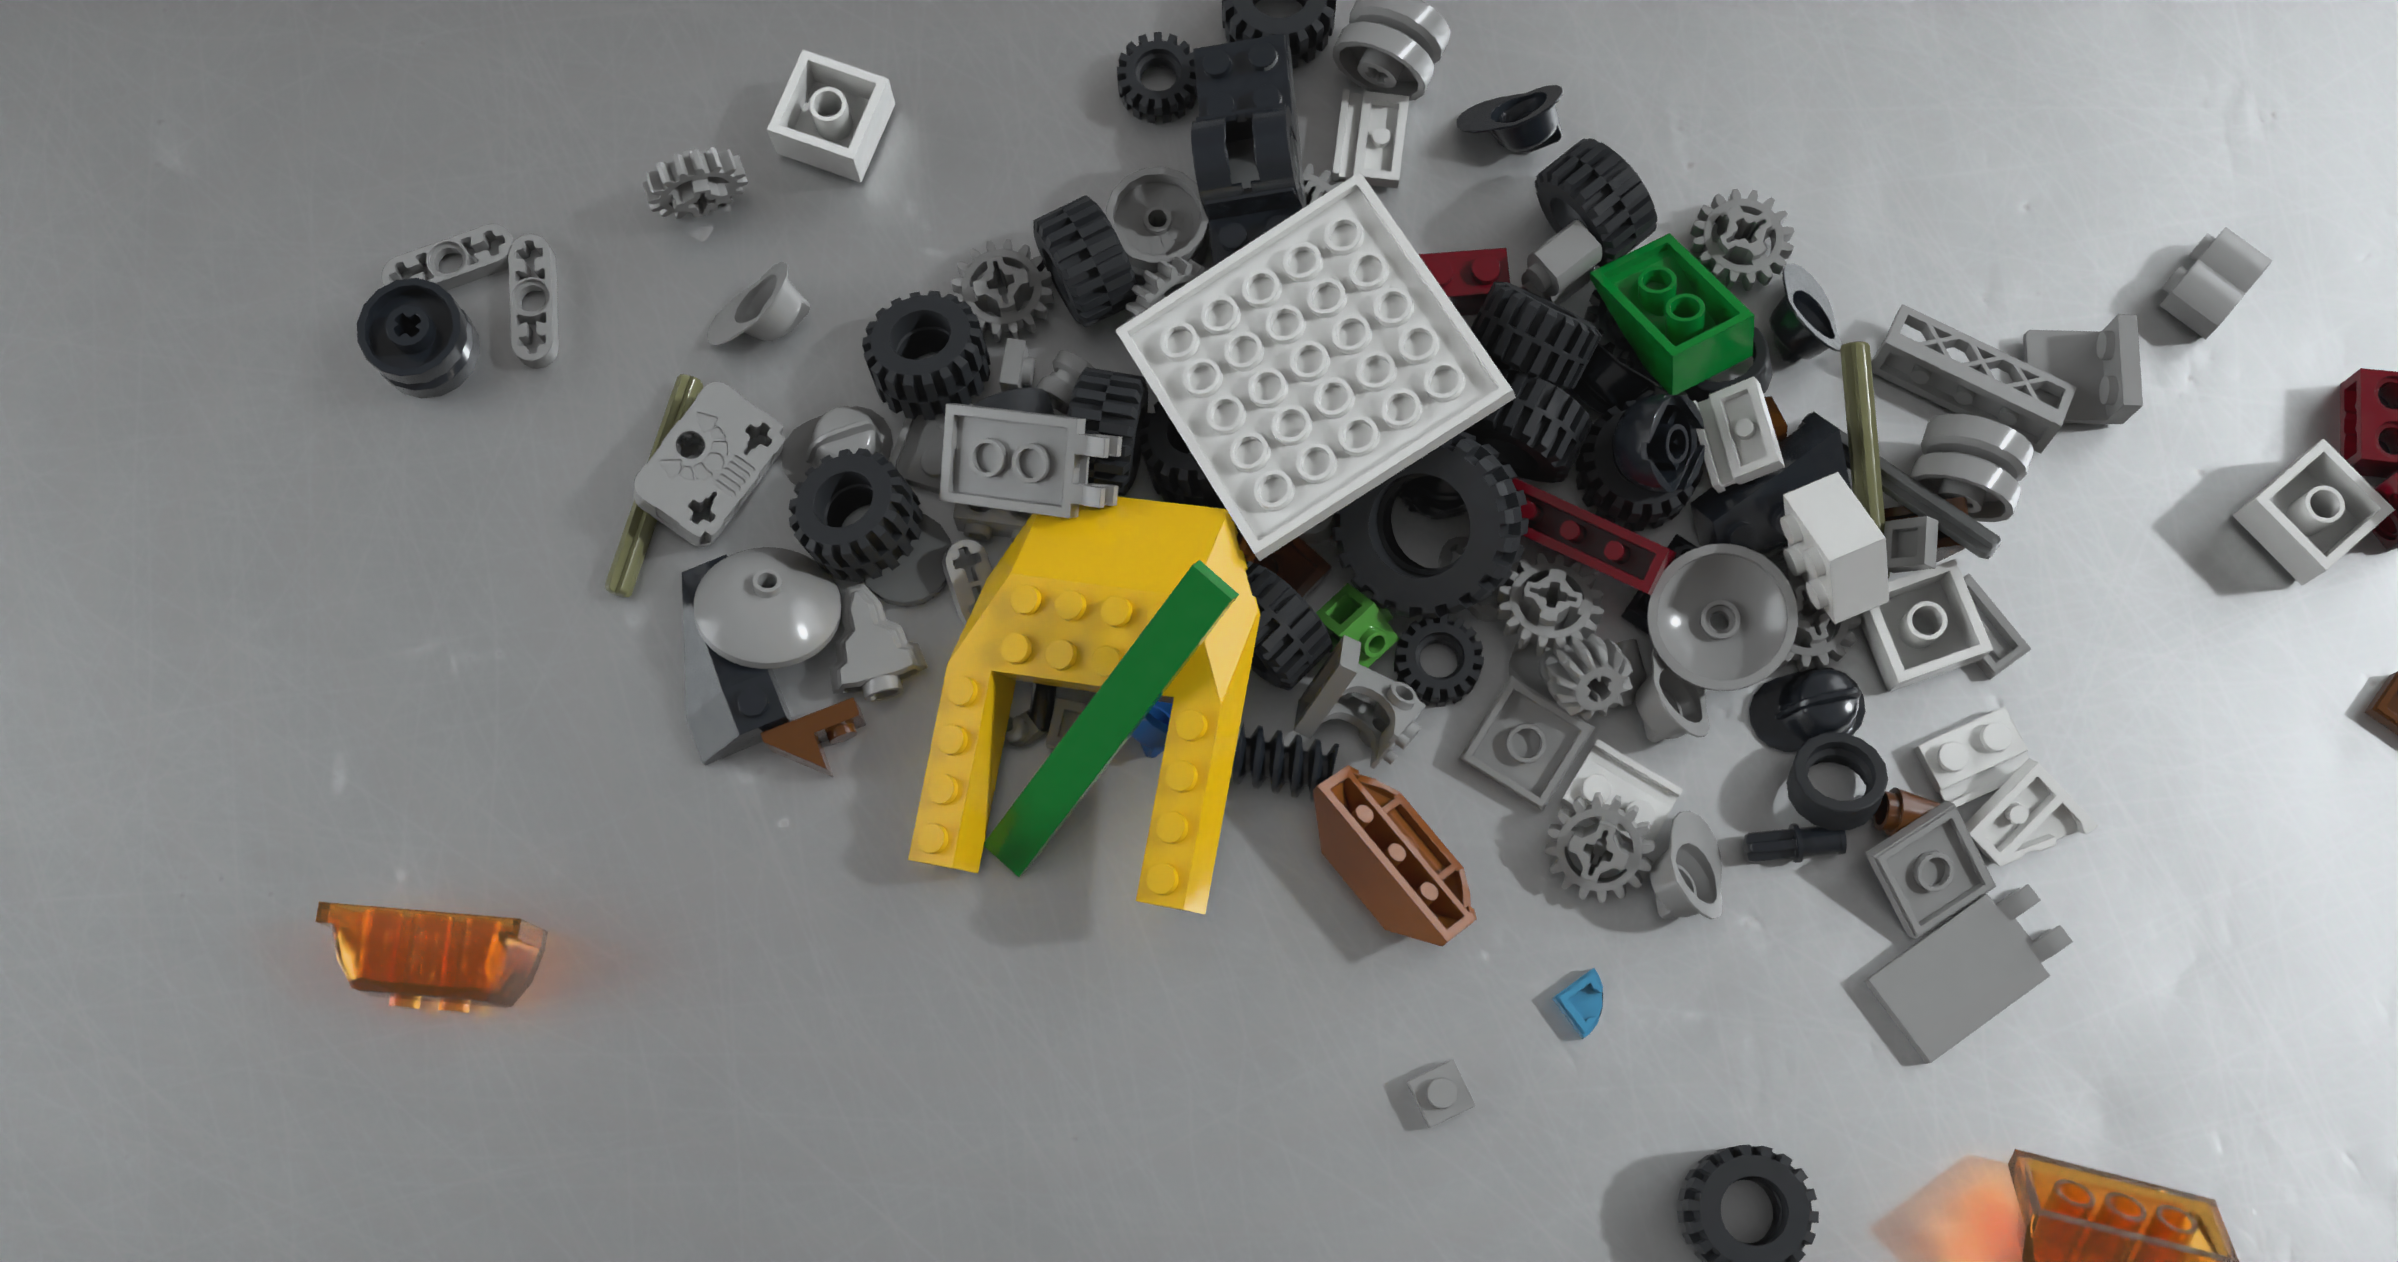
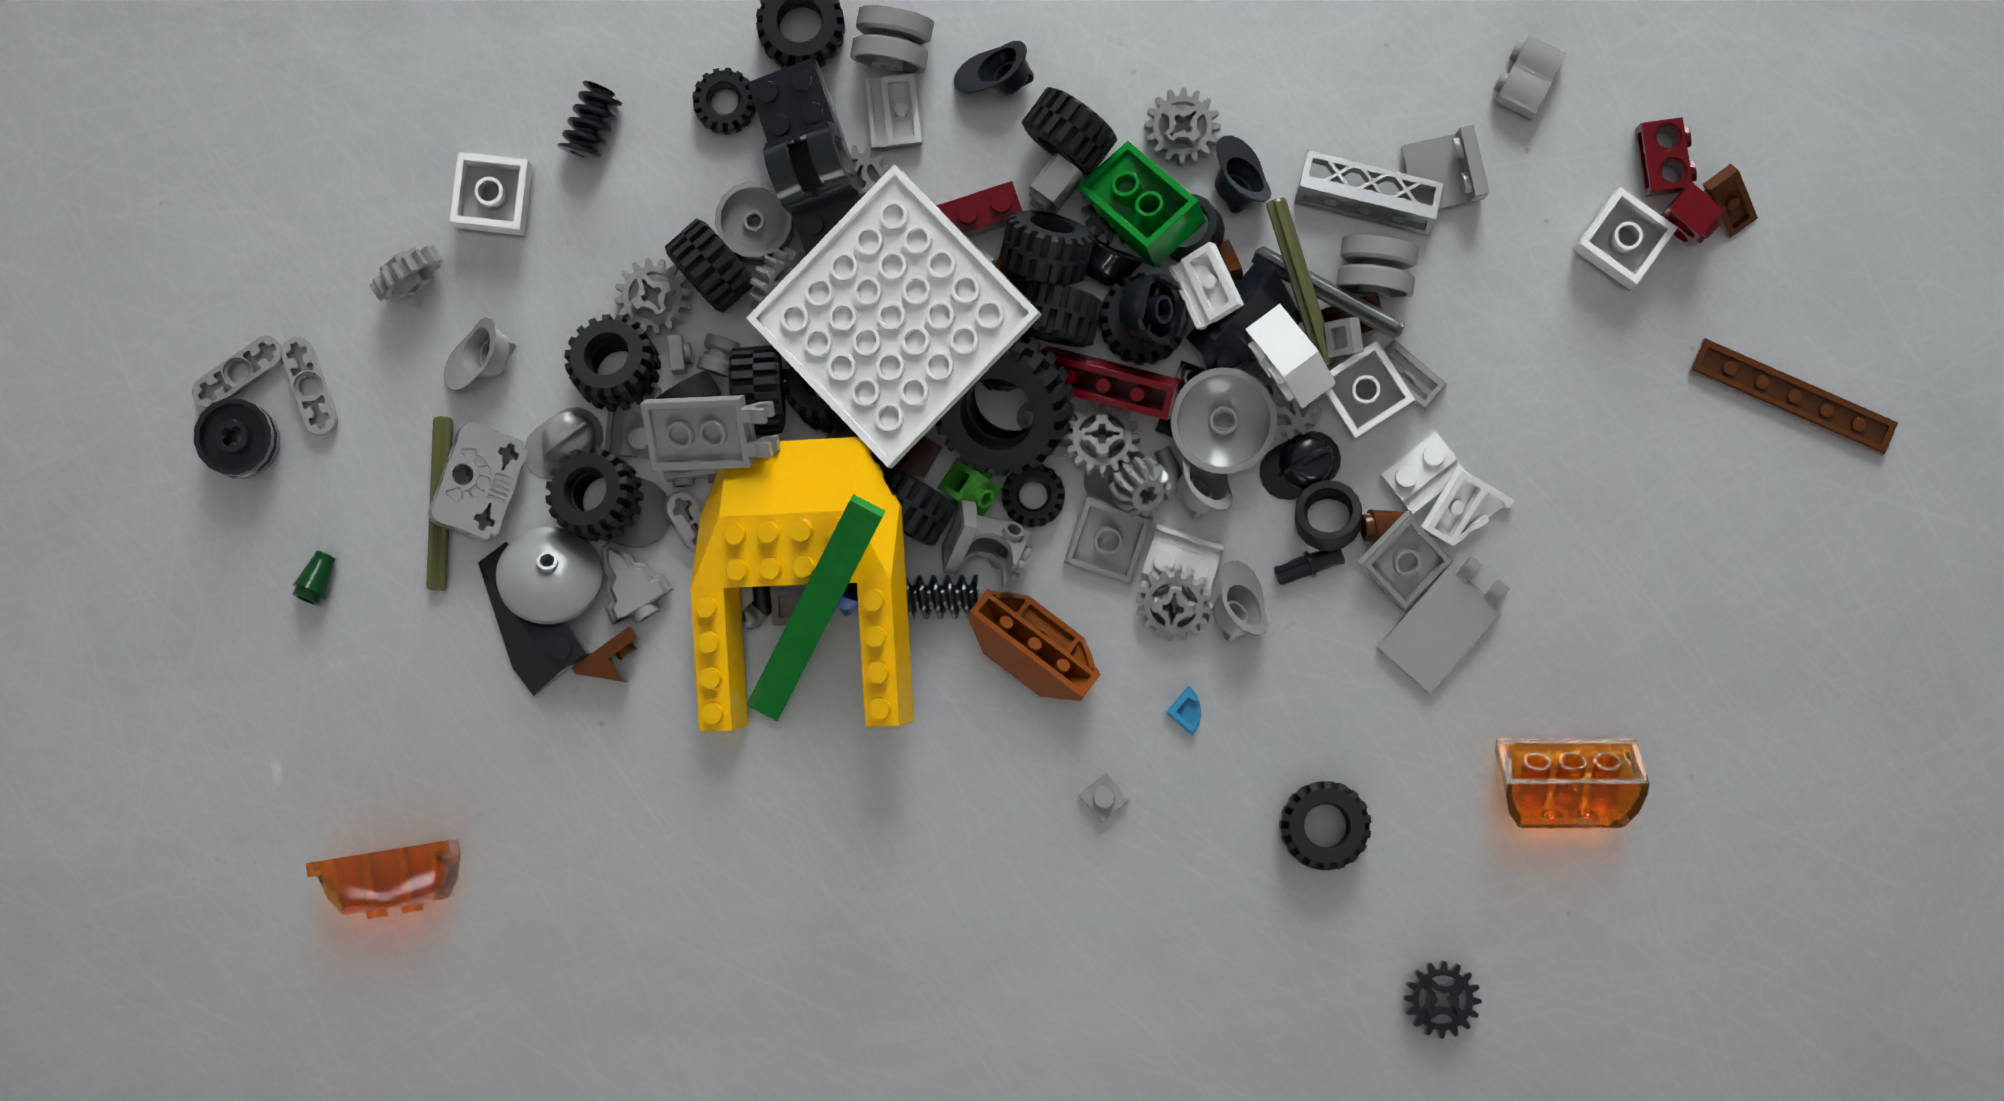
camera: 20 degrees left, 10 degrees up
none -> dark green cone [293,551,336,606]
none -> black piece [557,80,623,159]

